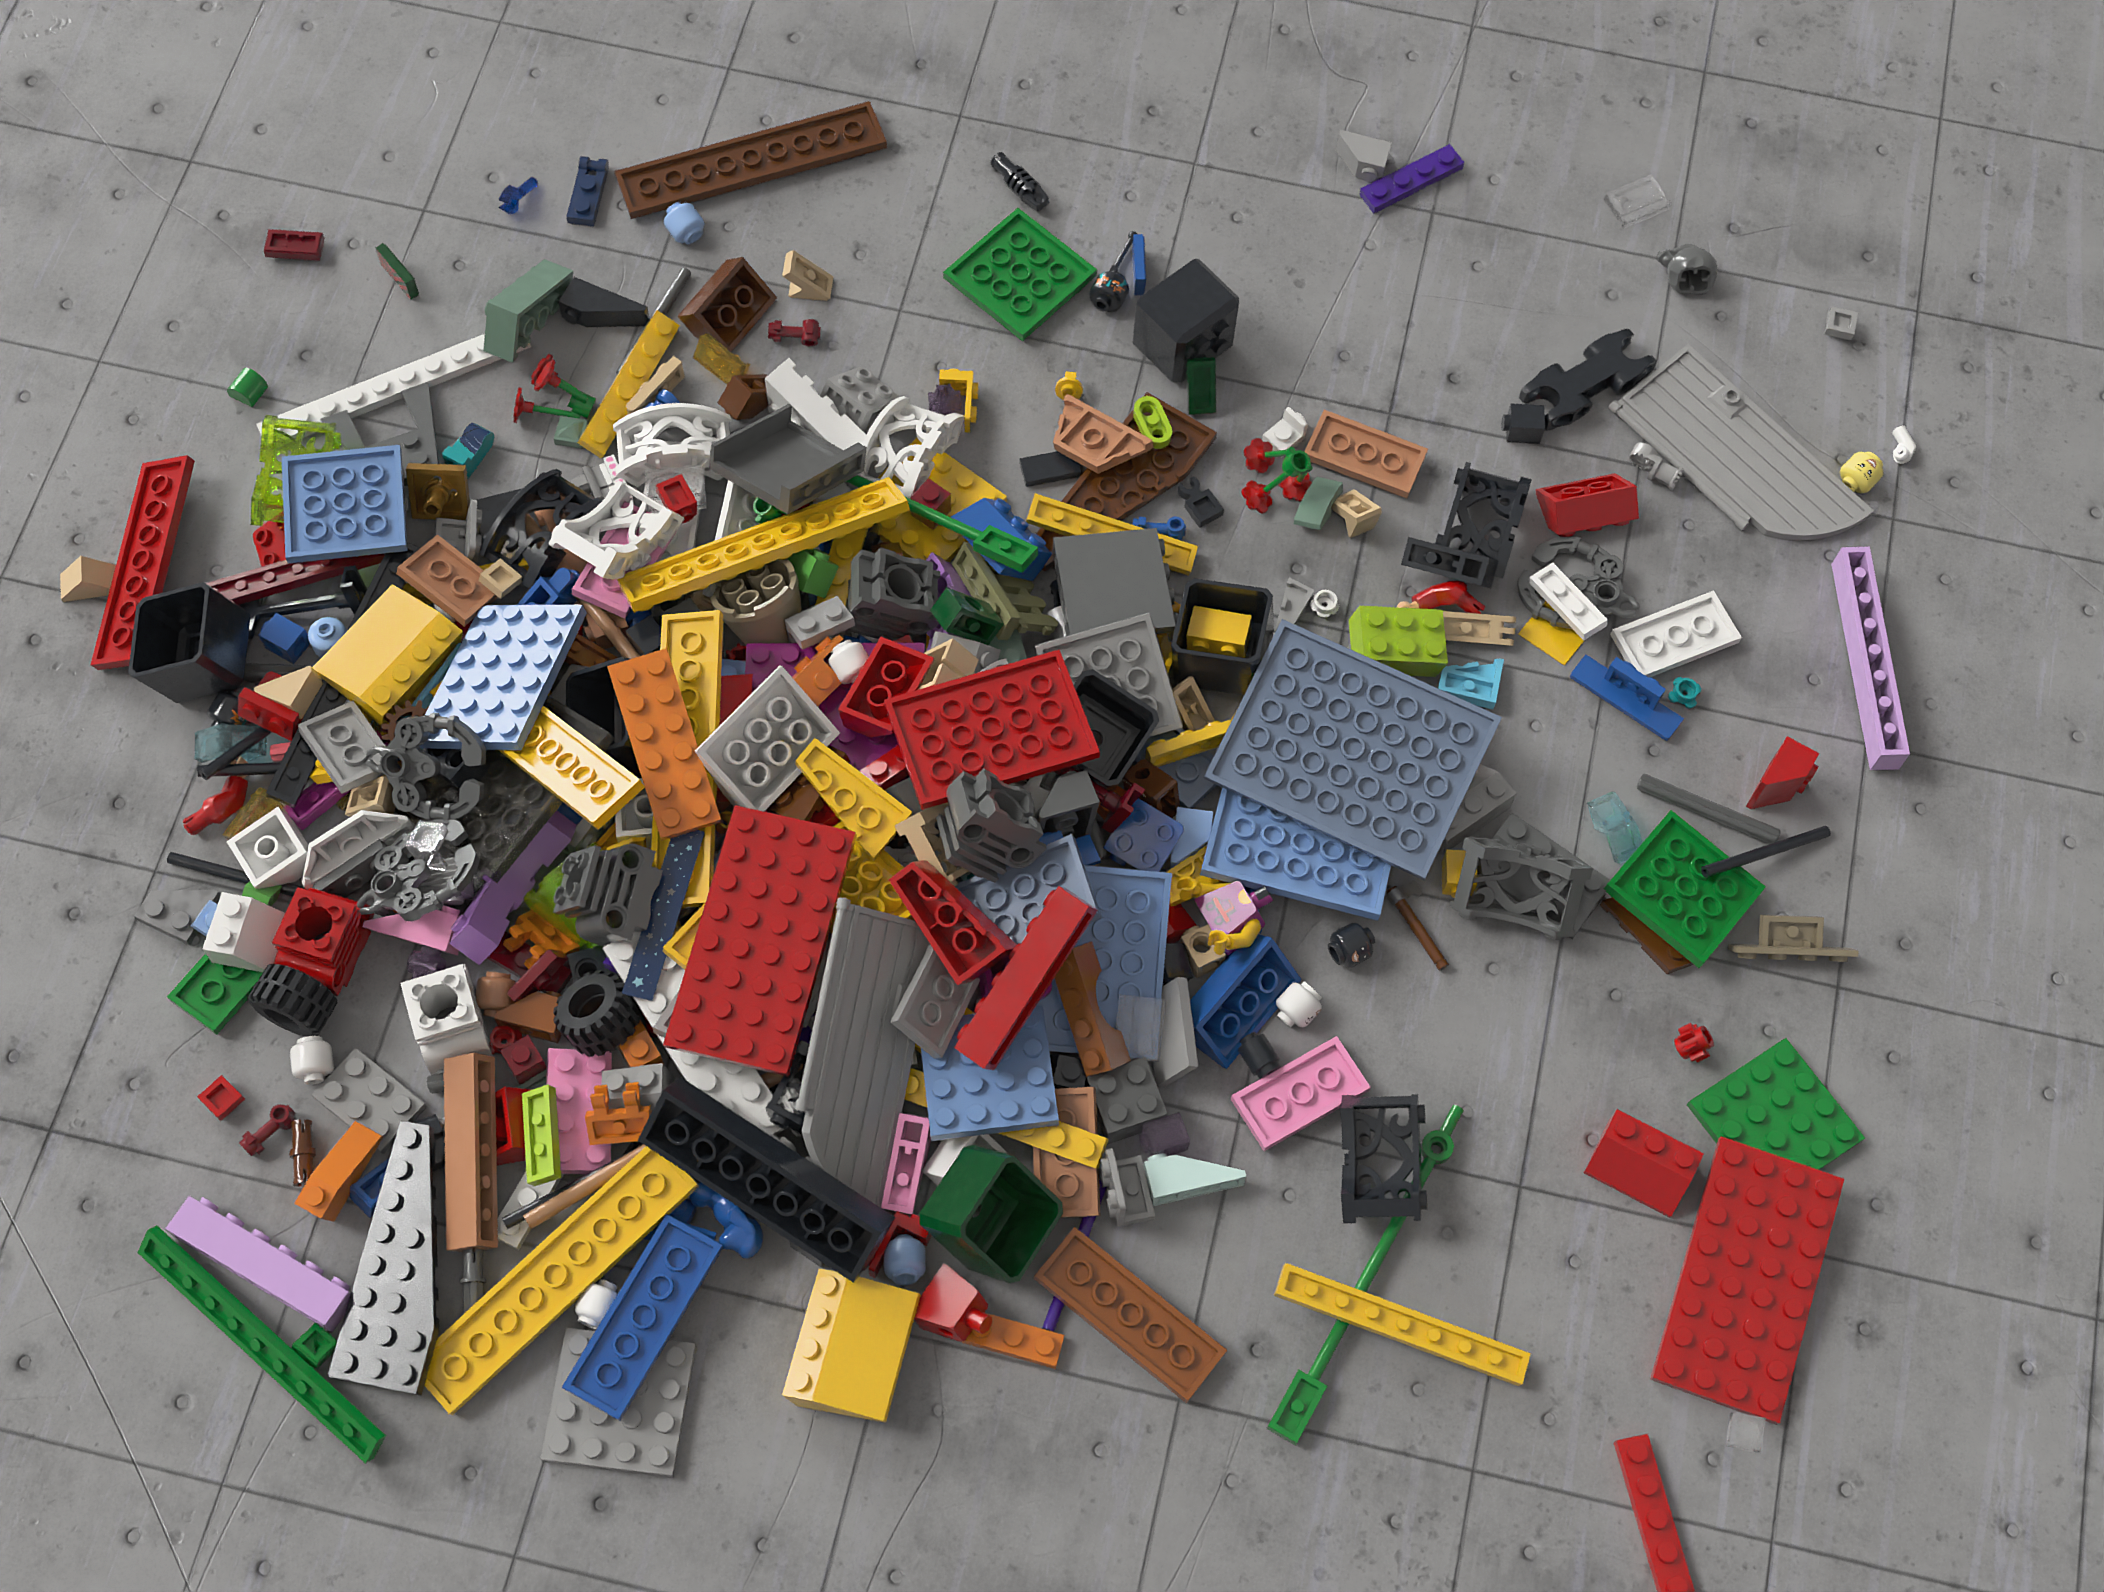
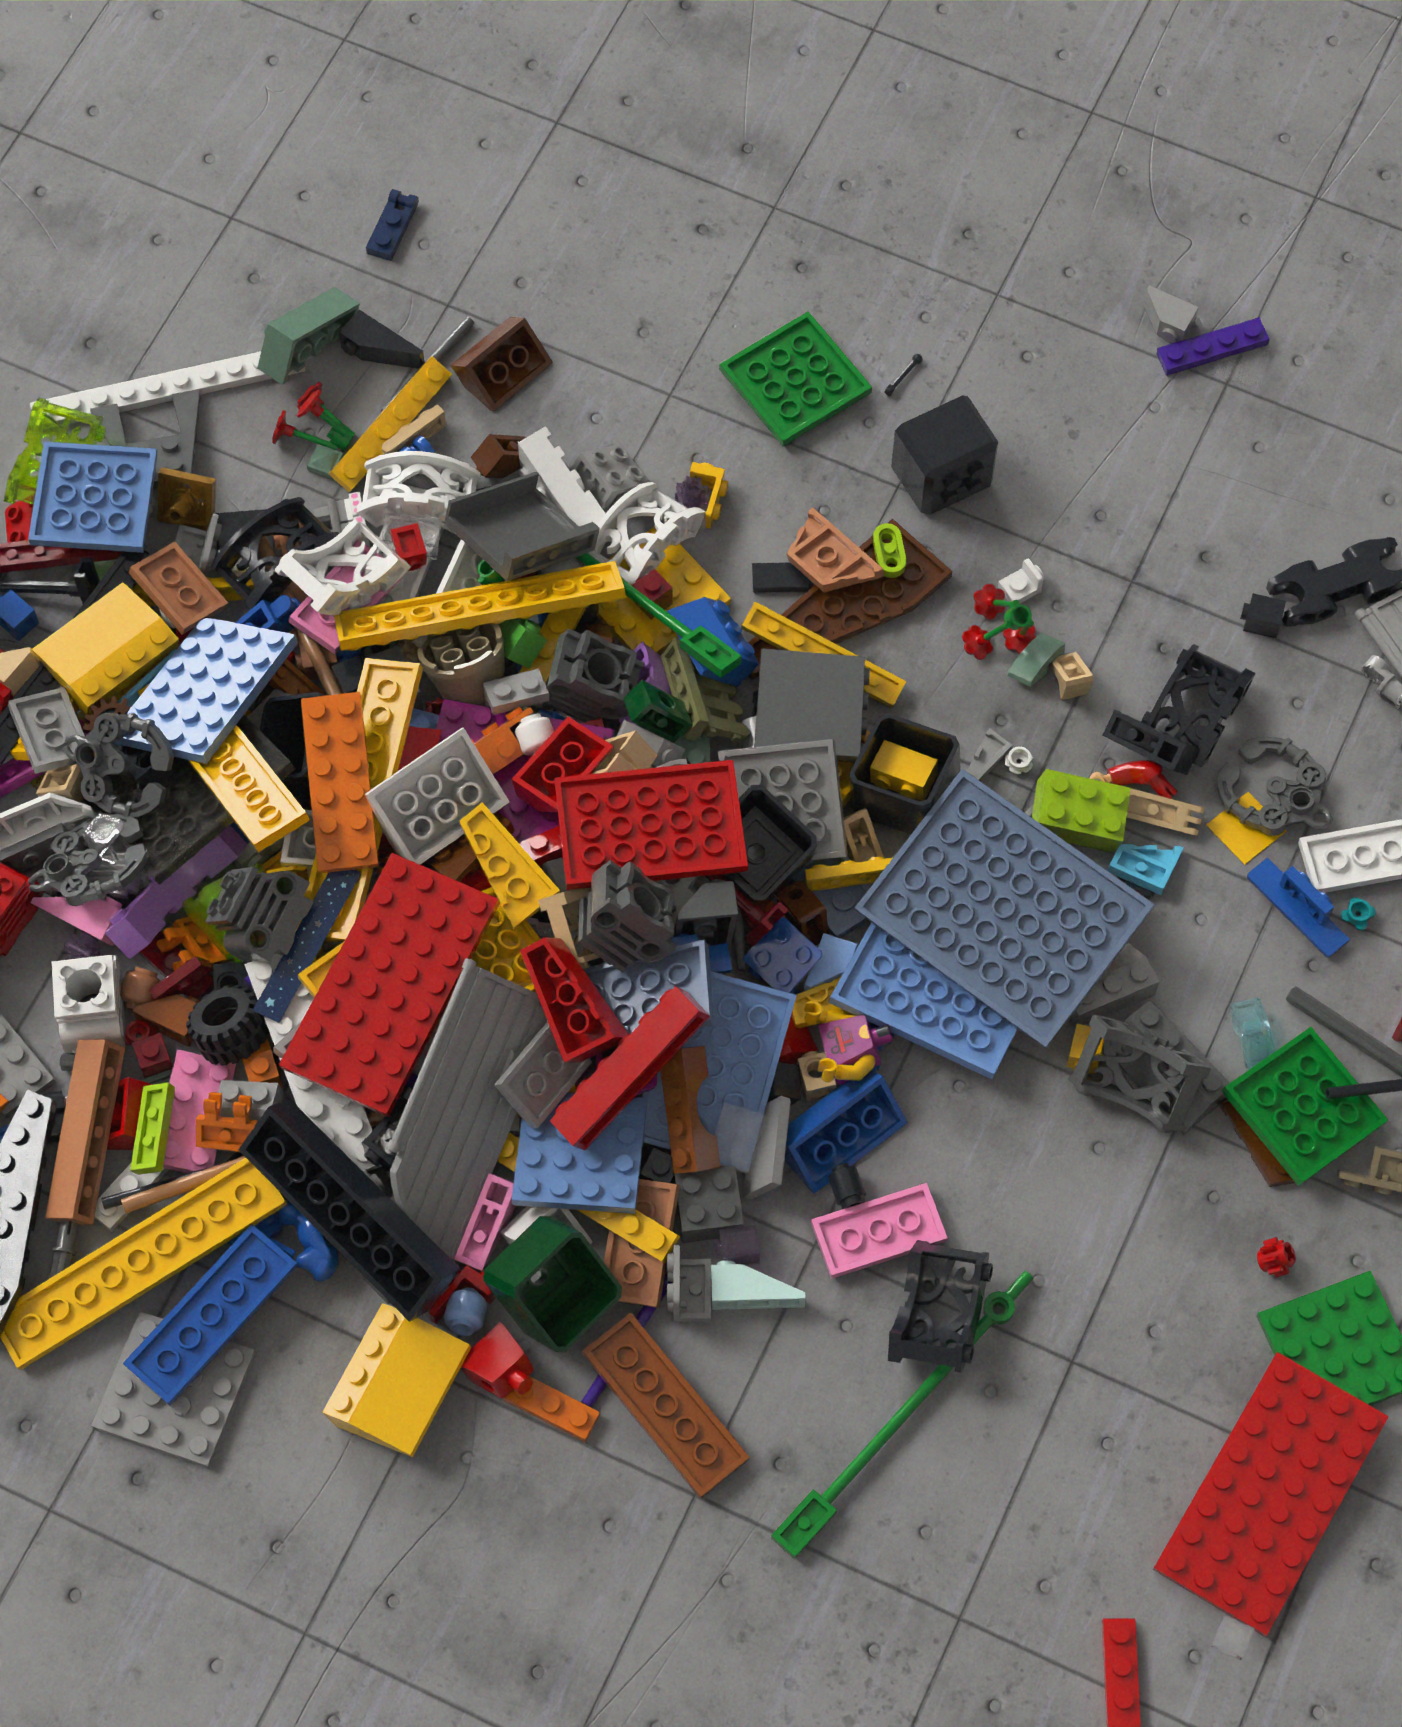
camera: 15 degrees right, 0 degrees up
green brick [227,368,268,407] -> none
dark red plate [263,229,325,261] -> none
light blue head [308,617,347,658] -> none
dark green tile [375,243,419,300] -> none
teal leg [442,423,495,480] -> none
tan plate [479,558,522,599] -> none
clear blue bar [499,177,538,214] -> none
white head [574,1279,618,1330] -> none
reddish brown plate [614,101,887,219] -> none
light blue head [664,202,705,244] -> none
clear yellow plate [693,333,750,385] -> none
dark red bar [768,319,821,347] -> none
tan slope [782,250,834,301] -> none
black hinge [990,152,1049,212] -> none
yellow plate [1055,371,1083,401] -> none
black head [1089,271,1129,312] -> none
blue tile [1132,234,1146,295] -> none
blue bar [1133,516,1186,540] -> none
black plate [1178,476,1224,528] -> none
dark green tile [1186,357,1216,415] -> none
yellow plate [1274,1263,1531,1386] -> none
white head [1276,982,1322,1028] -> none
nougat plate [1304,409,1428,498] -> none
black head [1327,923,1375,968] -> none
reddish brown piece [1386,880,1449,971] -> none
white plate [1530,563,1608,640] -> none
red slope [1535,473,1639,537] -> none
red slope [1584,1109,1704,1218] -> none

